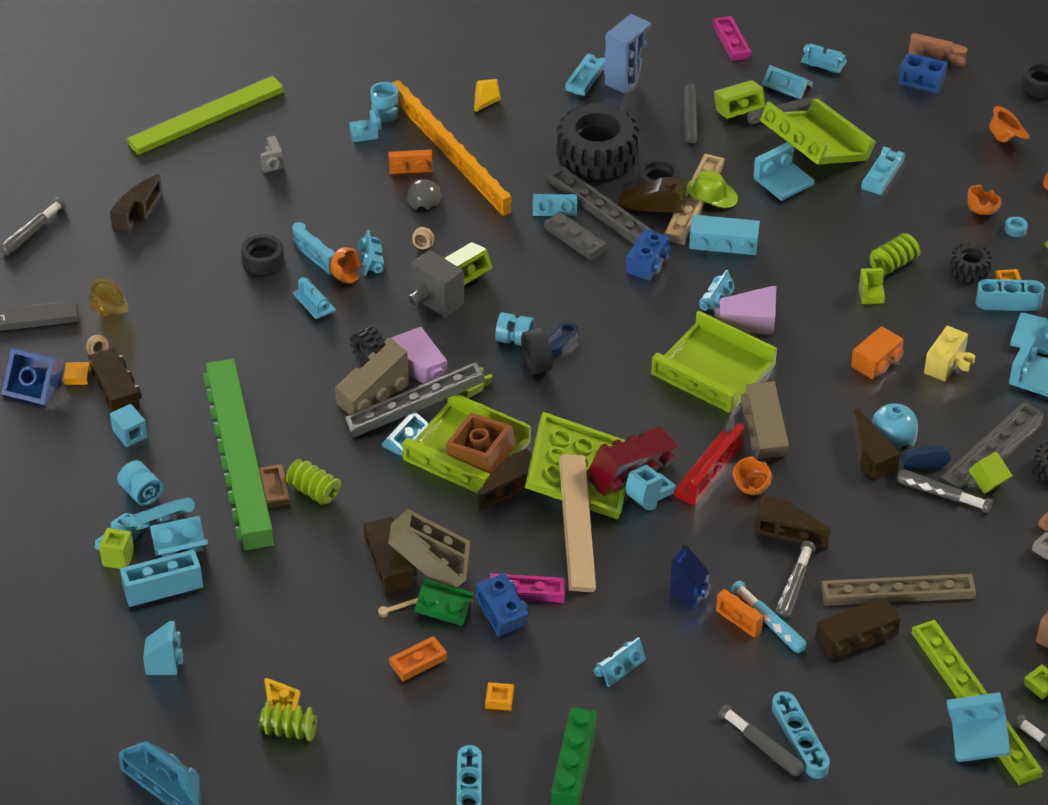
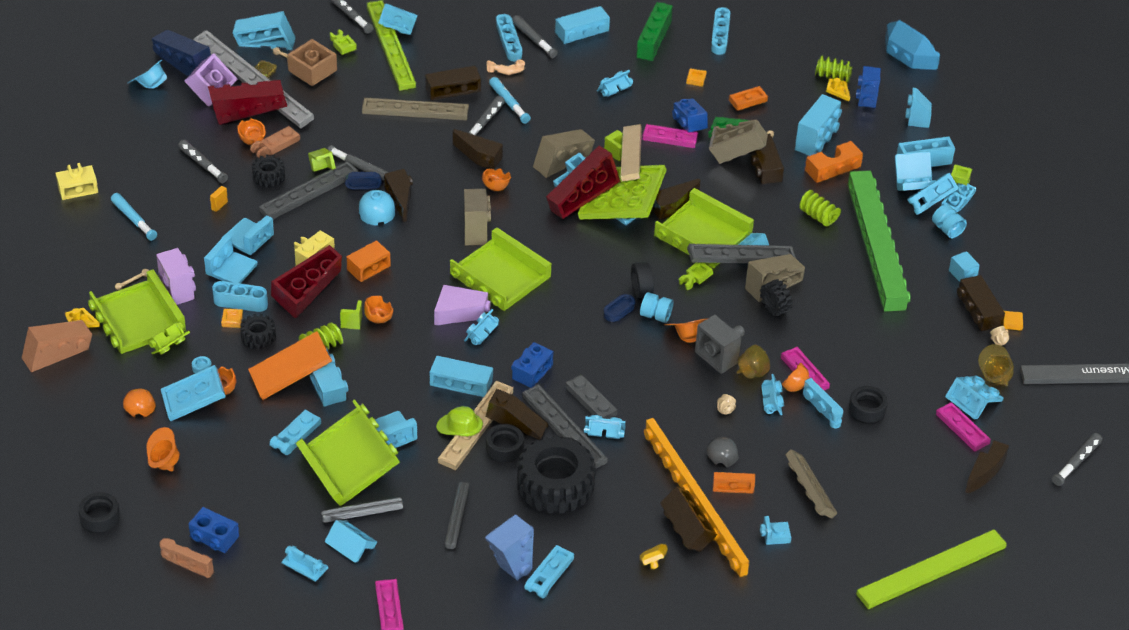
camera: 175 degrees left, 0 degrees up
blue slope [1,348,65,405] -> none
medium nougat tile [259,464,290,509] -> none
light grey bracket [260,136,284,172] -> none
medium azure hinge [293,277,336,320] -> none
medium azure wheel [370,82,399,122] -> none
lavender slope [391,327,448,384] -> none
lime brick [445,242,493,285] -> none
dark orange brick [446,413,516,476] -> none
clear blue slope [670,544,711,606] -> none
red fence [674,423,745,506] -> none
lime brick [714,80,765,118] -> none
orange plate [716,589,763,638] -> none
none -> medium azure tile [161,365,226,421]
none -> orange tile [248,331,332,400]
none -> dark red wedge [271,245,342,319]
none -> medium azure brick [309,348,348,406]
none -> orange hair [364,296,394,324]
none -> light nougat arm [486,60,525,75]
none -> dark tan wedge [533,129,595,178]
none -> medium azure brick [555,6,610,44]
none -> lime panel [604,130,623,161]
none -> dark brown brick [660,486,717,552]
none -> orange piece [664,318,708,343]
none -> clear yellow piece [737,345,770,379]
none -> dark pink tile [781,347,830,390]
none -> dark tan plate [785,450,838,518]
none -> medium azure brick [795,94,842,156]
none -> orange arch [805,141,863,183]
none -> blue brick [856,66,881,108]
none -> dark pink tile [936,402,991,452]
none -> medium azure bracket [945,376,1004,419]

